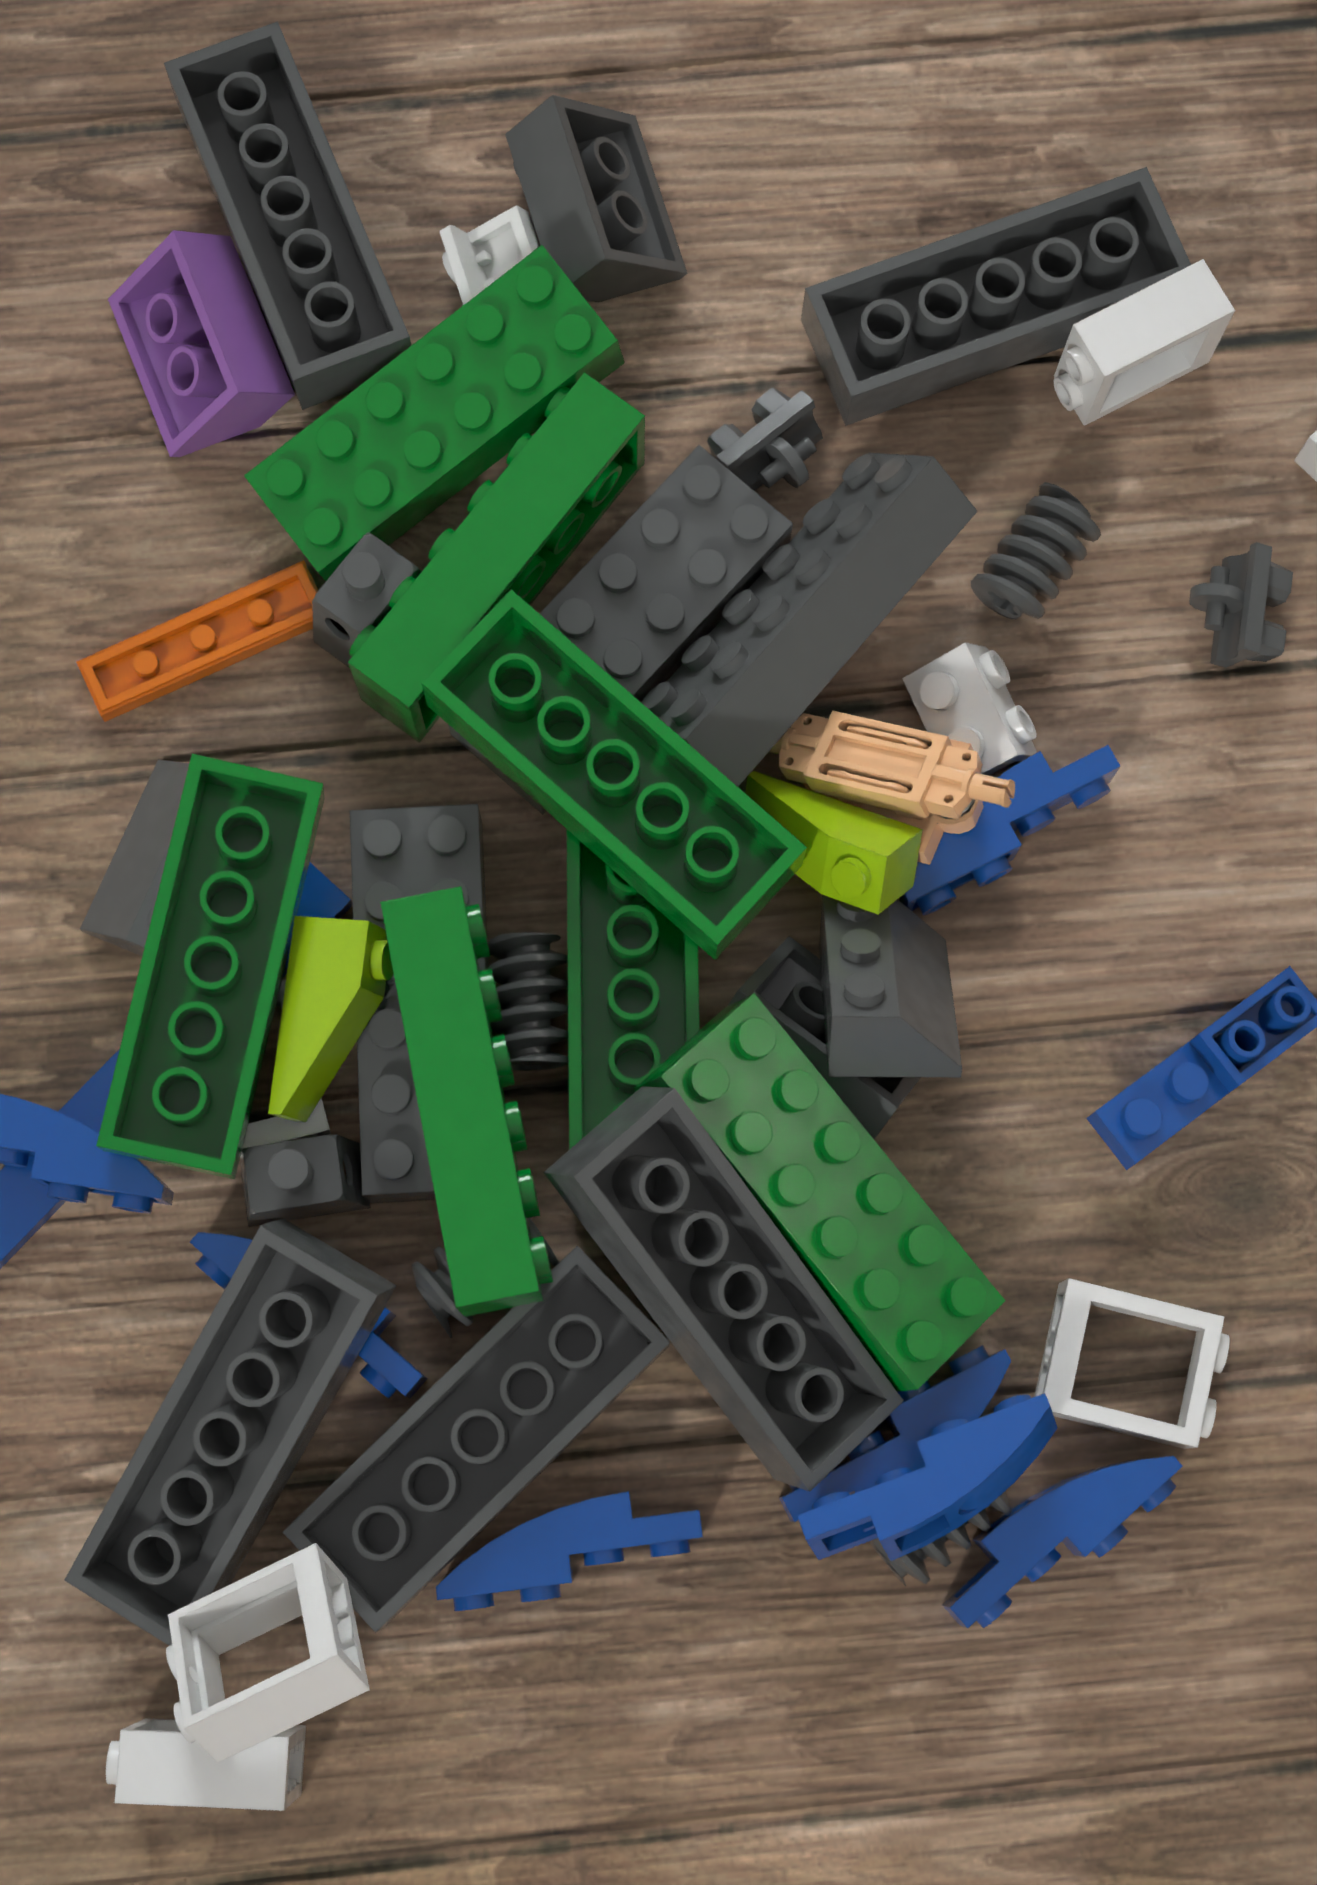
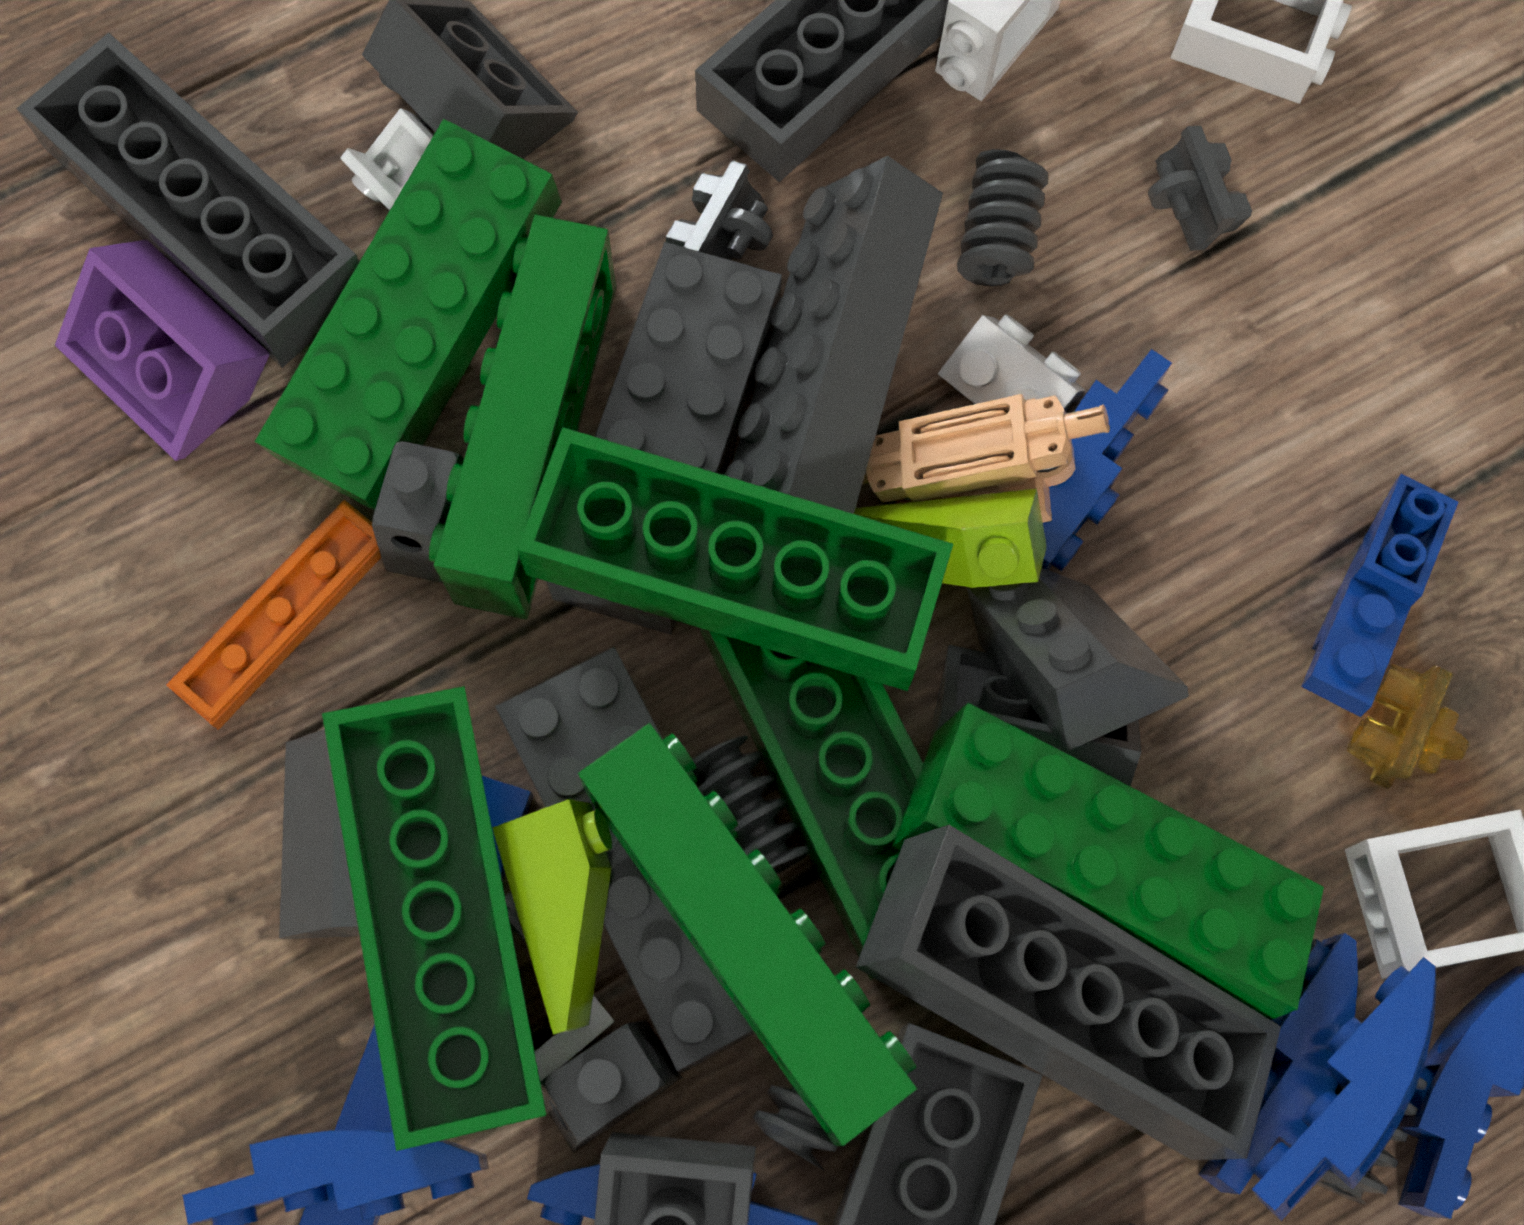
camera: 25 degrees left, 5 degrees down
none -> clear yellow hips [1347,664,1469,789]

